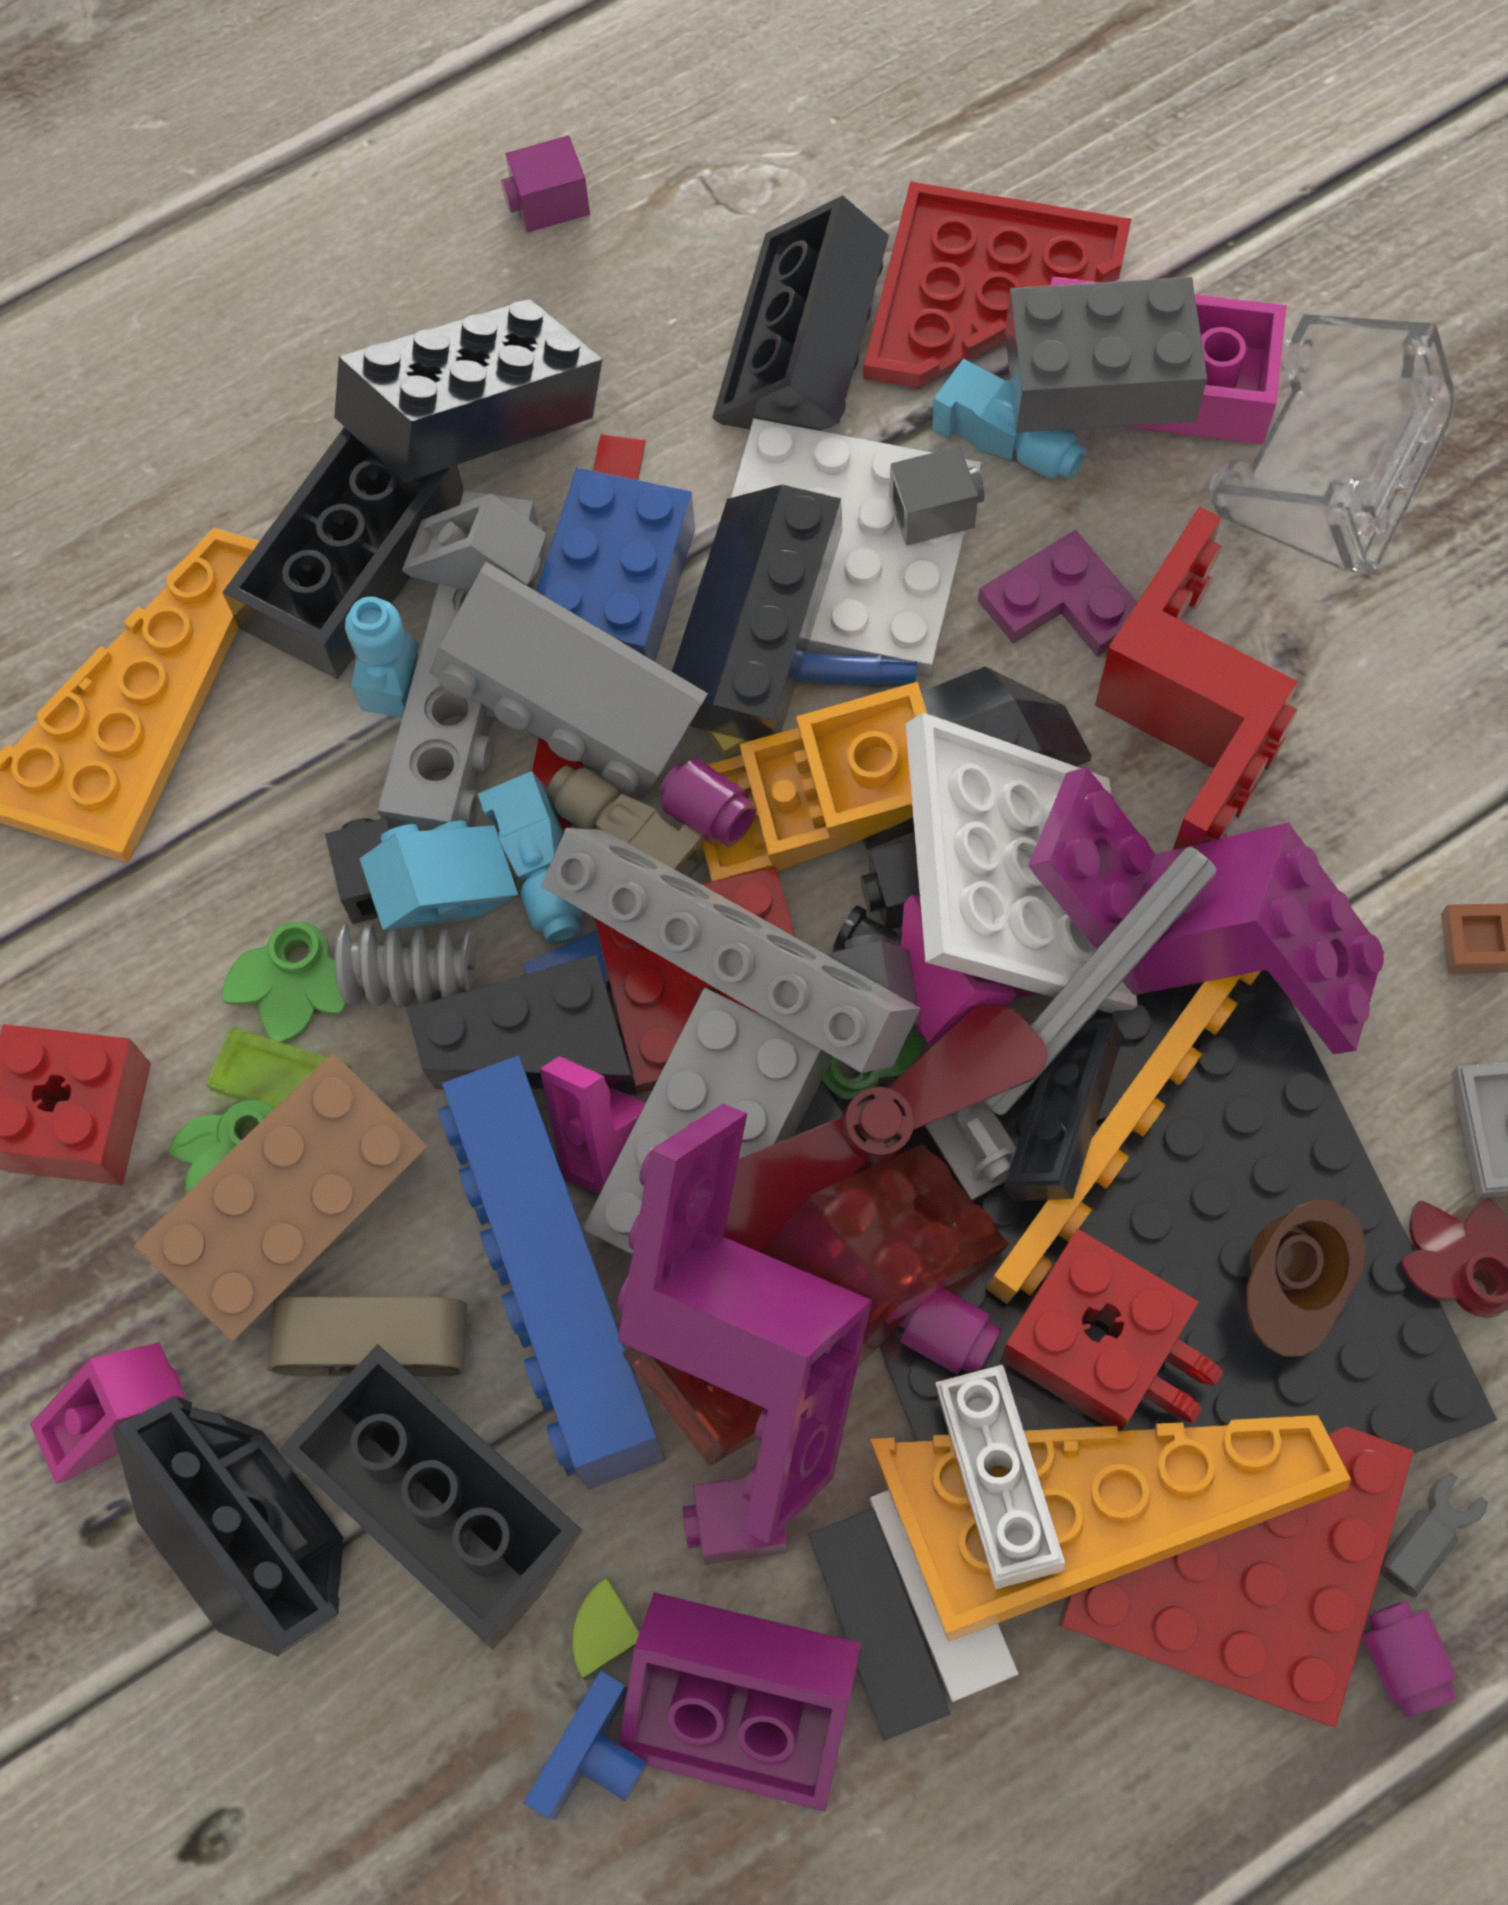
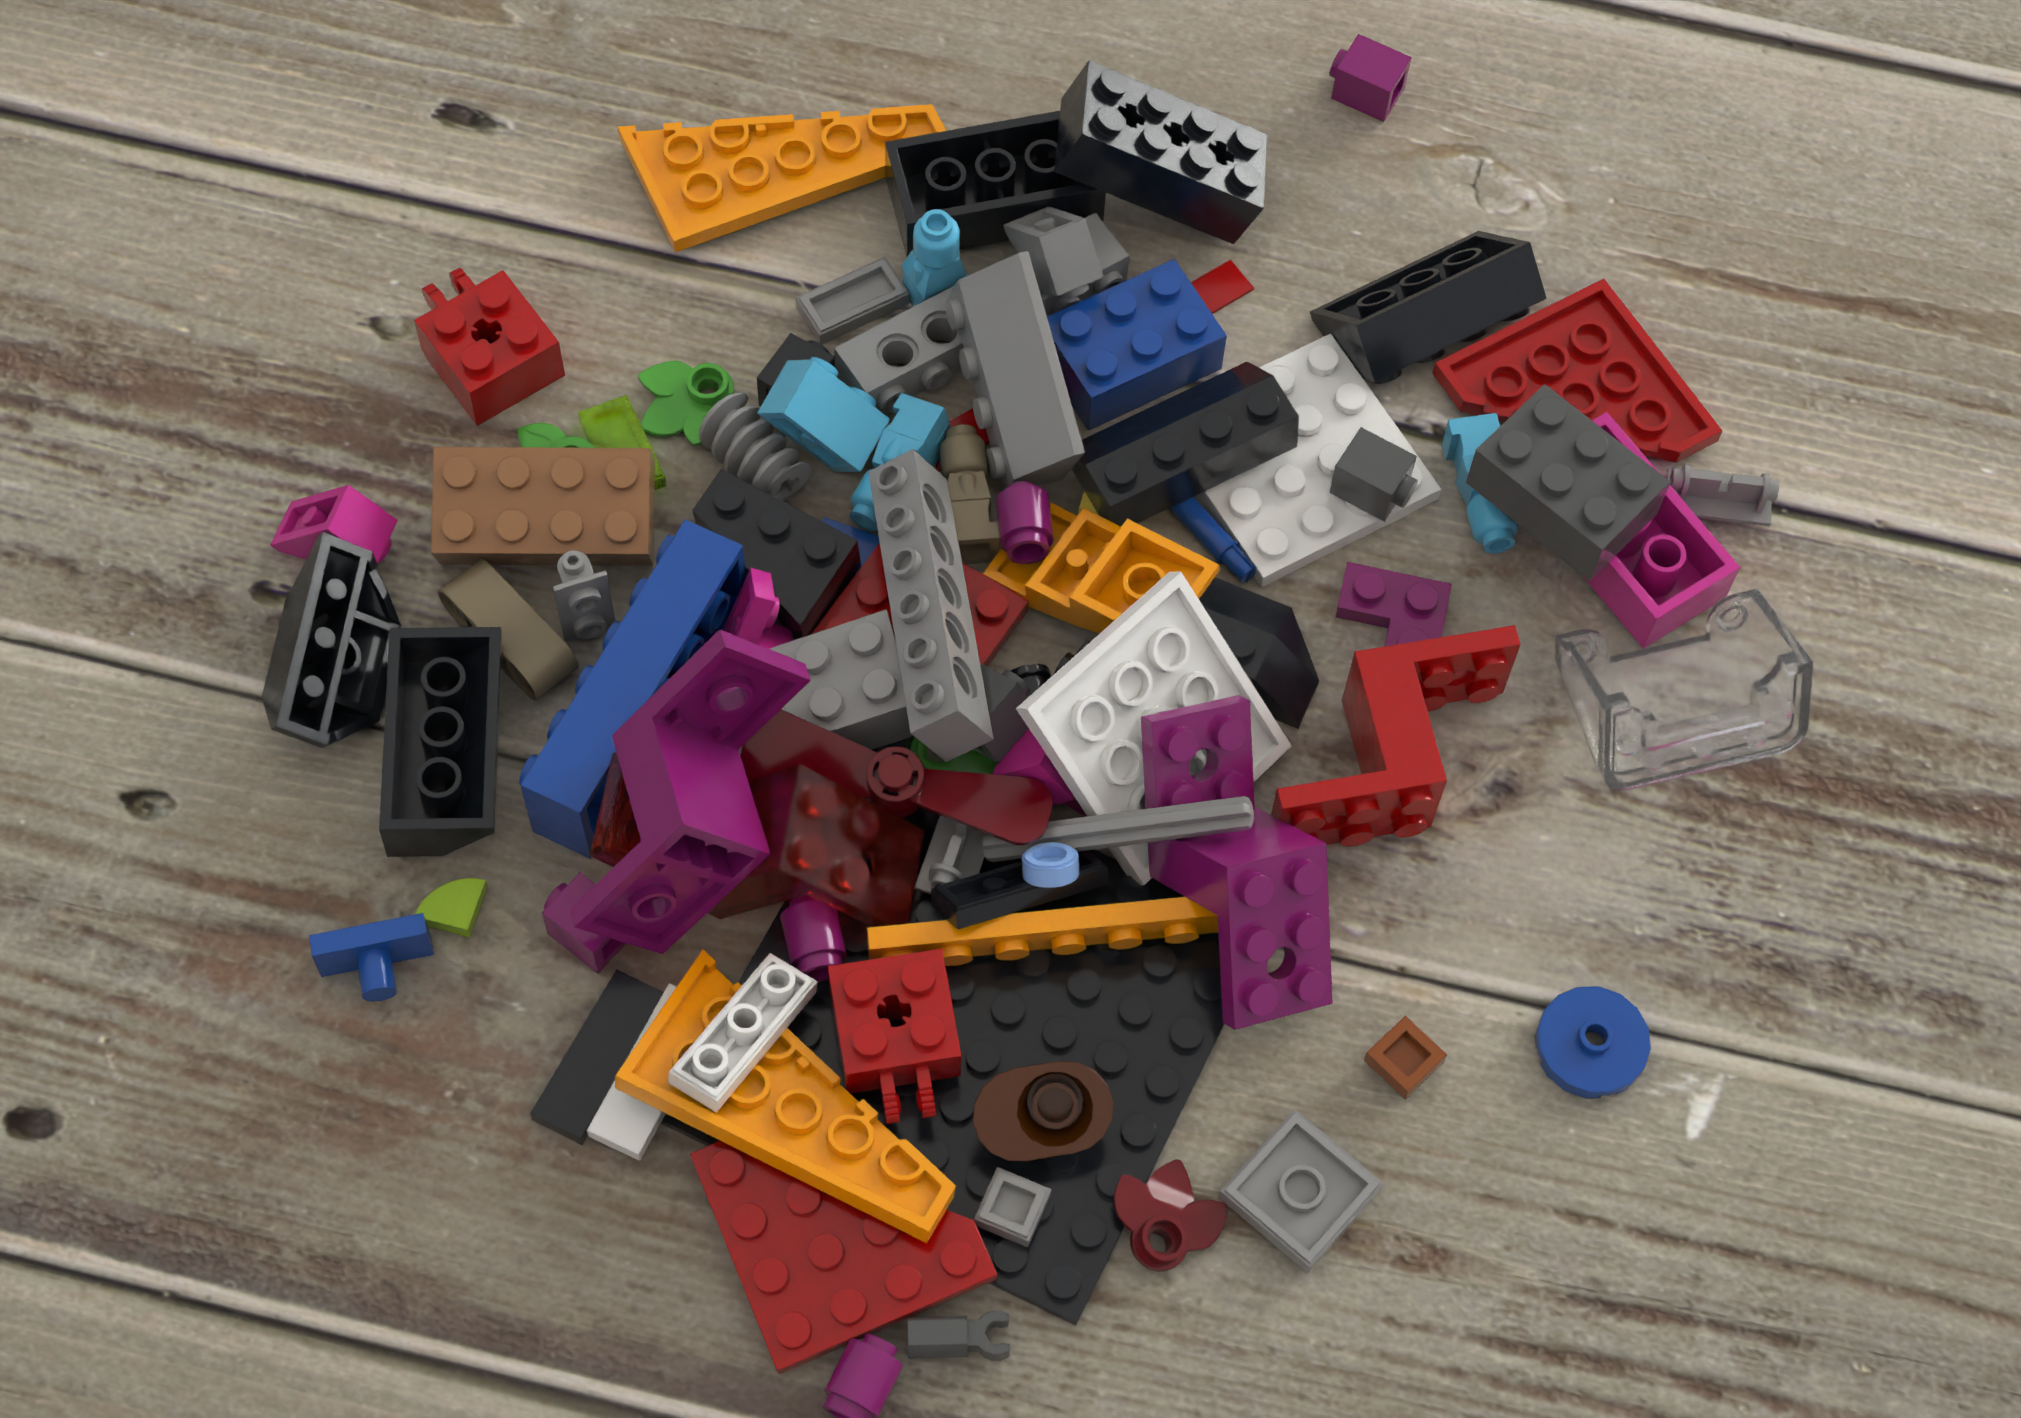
camera: 40 degrees right, 5 degrees down
magenta slope [619,1592,861,1811] -> none
none -> light grey hinge [553,550,615,642]
none -> light grey tile [795,257,910,345]
none -> light grey tile [974,1167,1051,1247]
none -> light blue tile [1022,842,1079,888]
none -> light grey hinge [1667,464,1779,526]

